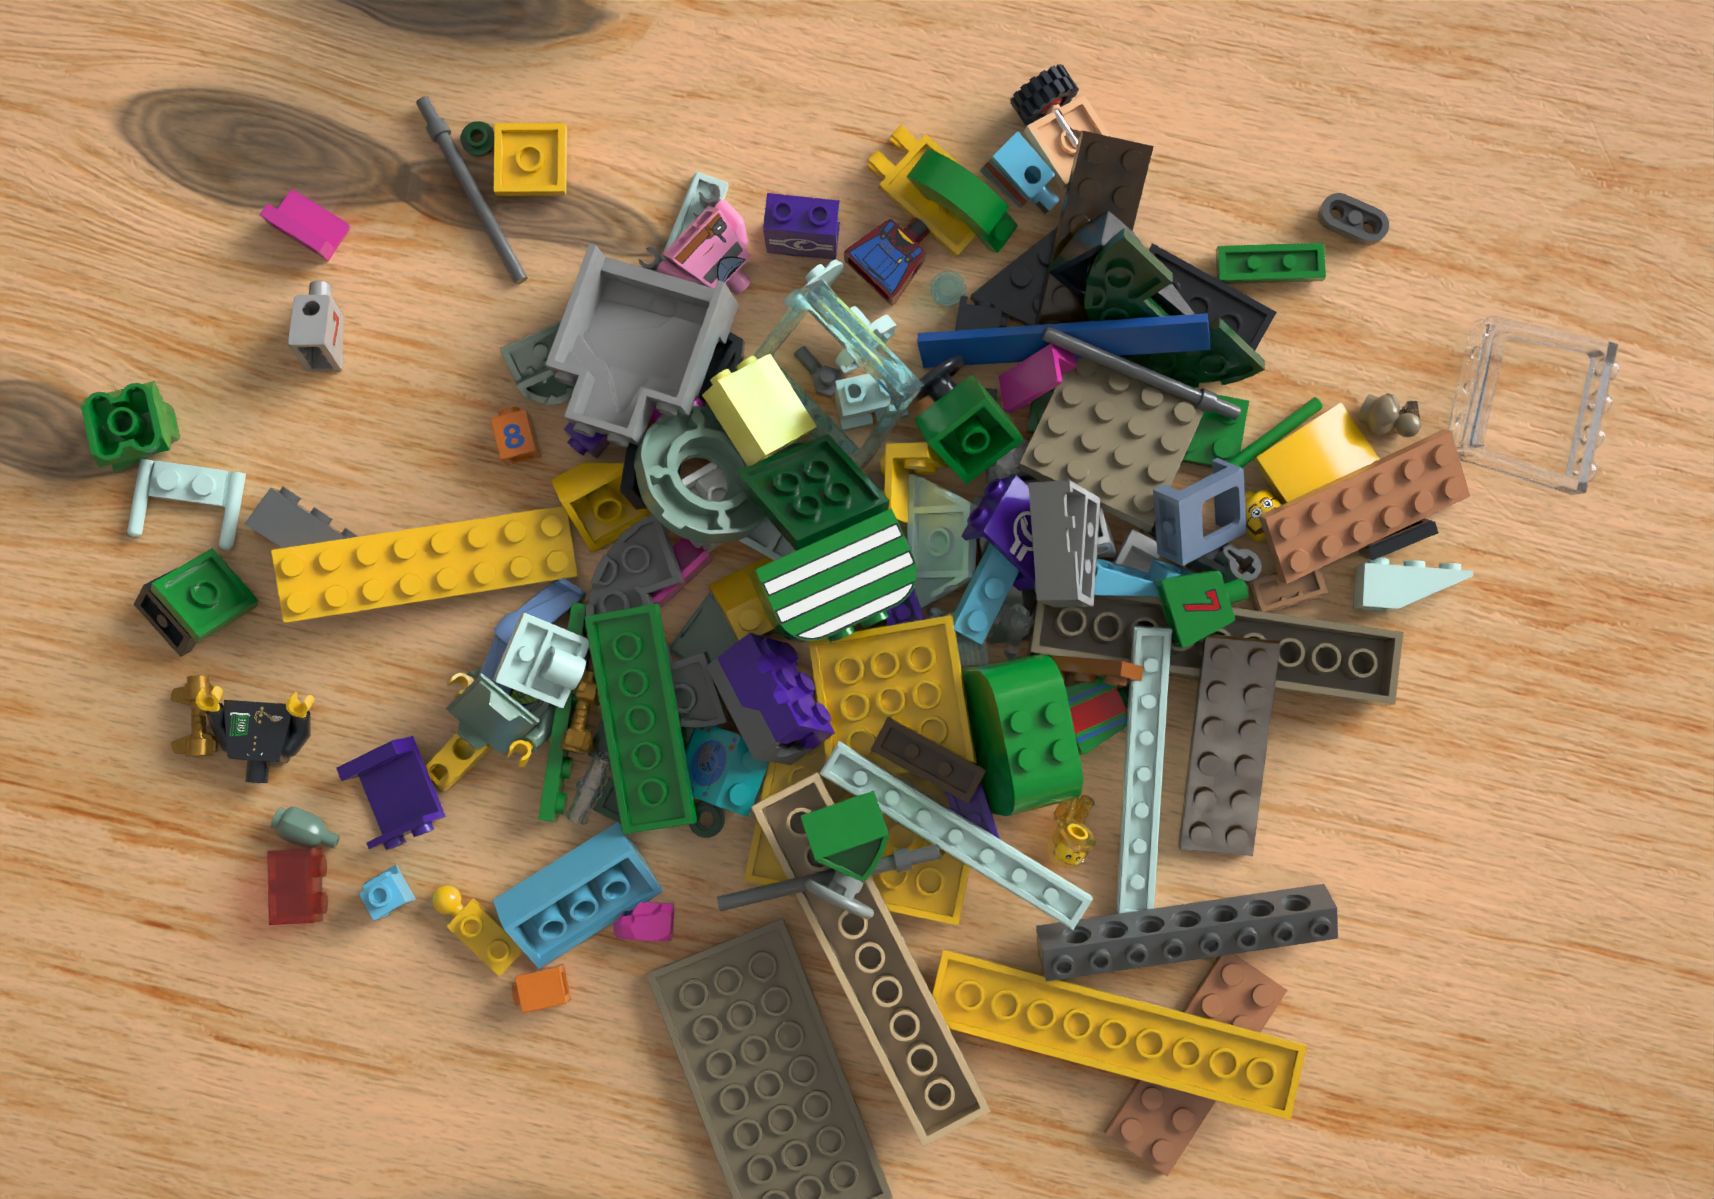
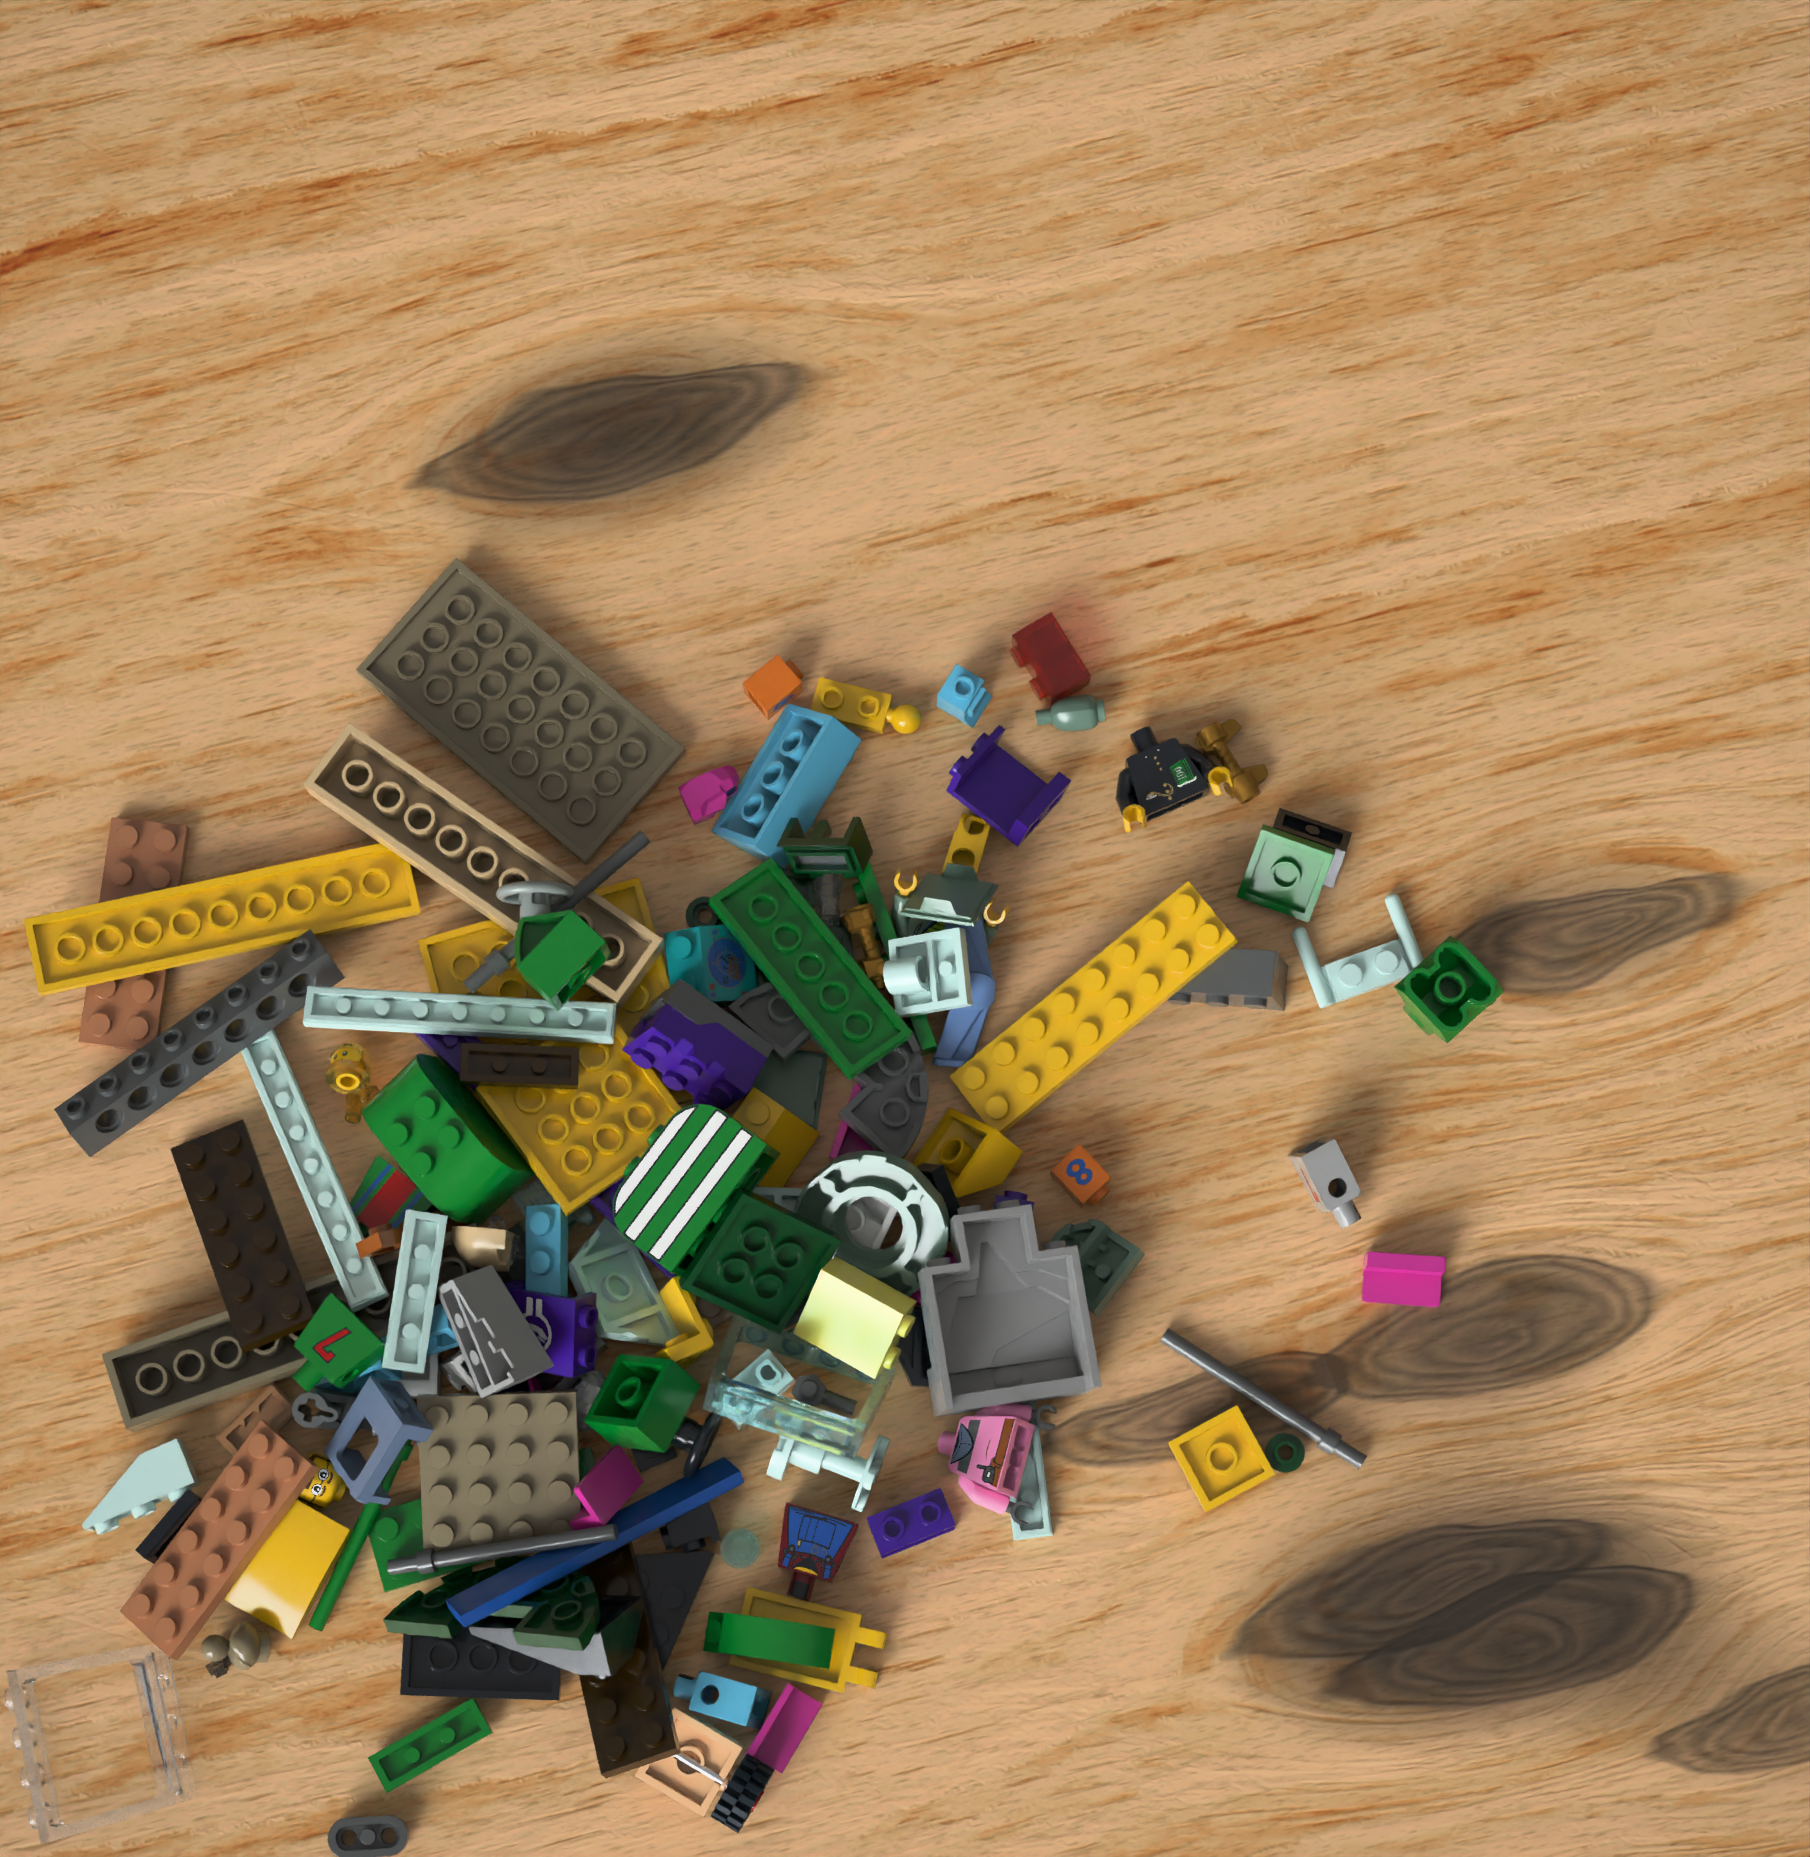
camera: 155 degrees right, 5 degrees down
none -> light aqua plate [382,1210,448,1373]
none -> tan brick [451,1226,514,1272]
none -> dark pink panel [747,1683,823,1773]
none -> dark green window [777,817,873,878]

